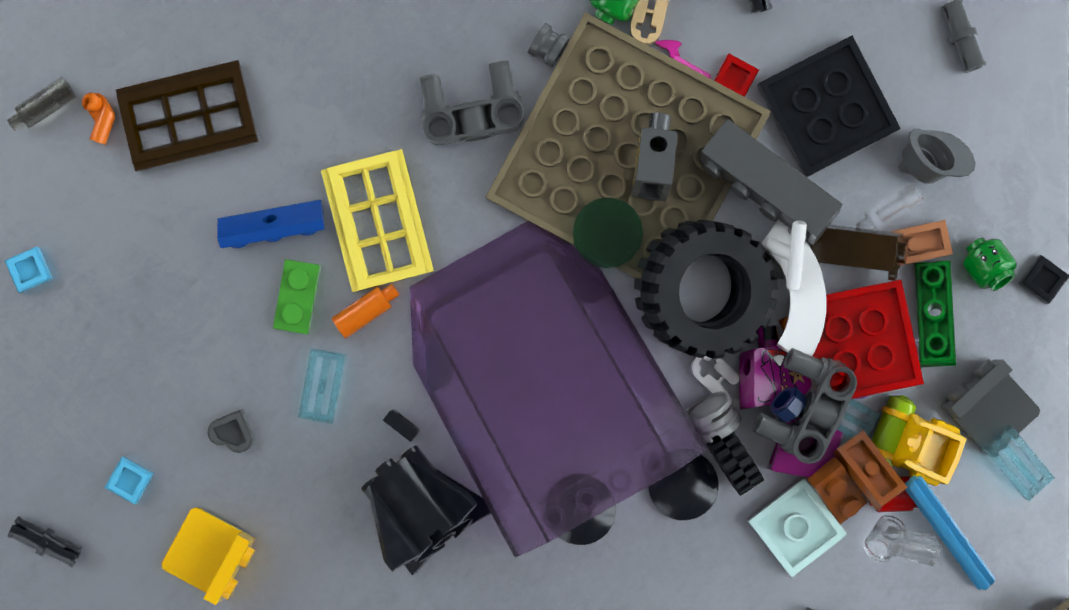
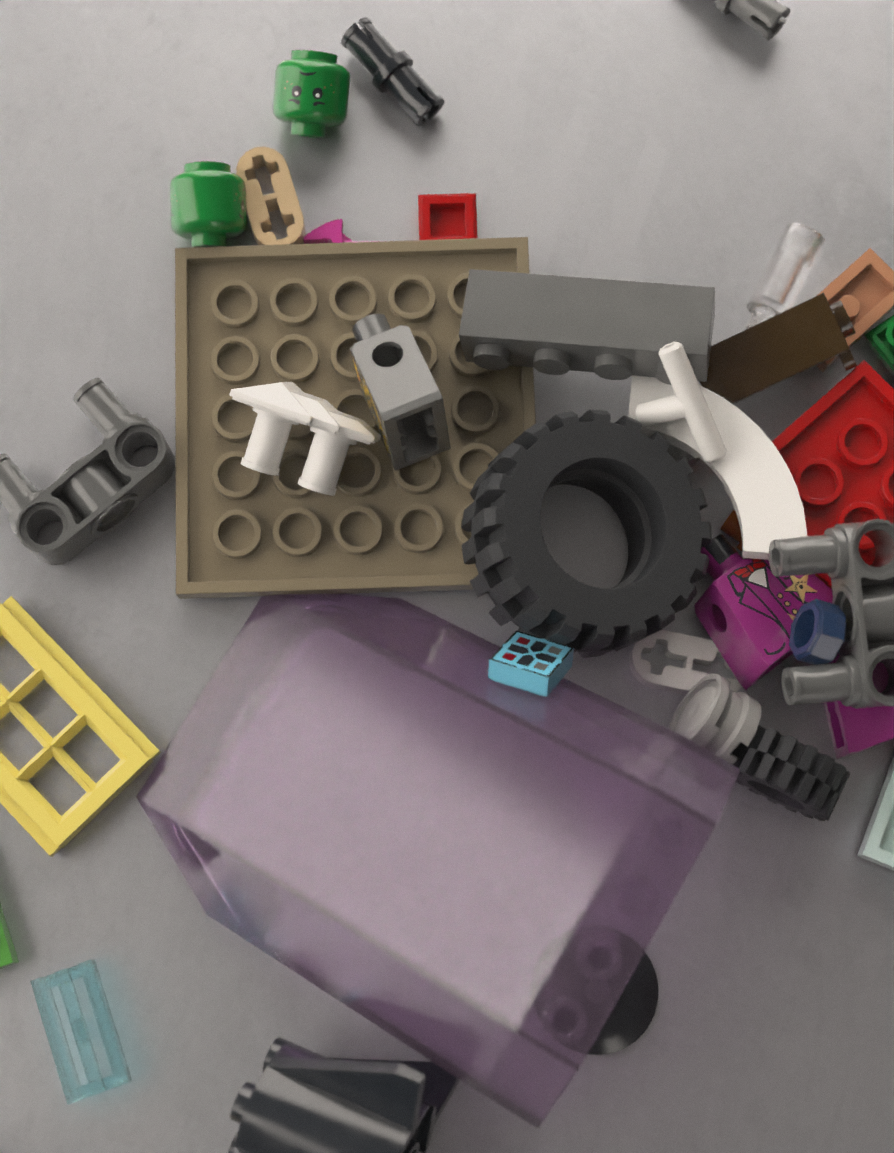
camera: 25 degrees left, 10 degrees down
orange cylinder [331,284,400,339] -> none
black tile [382,409,420,442] -> none
dark grey wheel [528,23,570,68] -> none
clear green tile [572,198,643,269] -> none
black dish [648,450,719,520] -> none
black plate [757,35,901,177] -> none
dark grey piece [898,129,976,184] -> none
none -> white connector [230,382,381,496]
none -> medium azure tile [488,630,574,697]

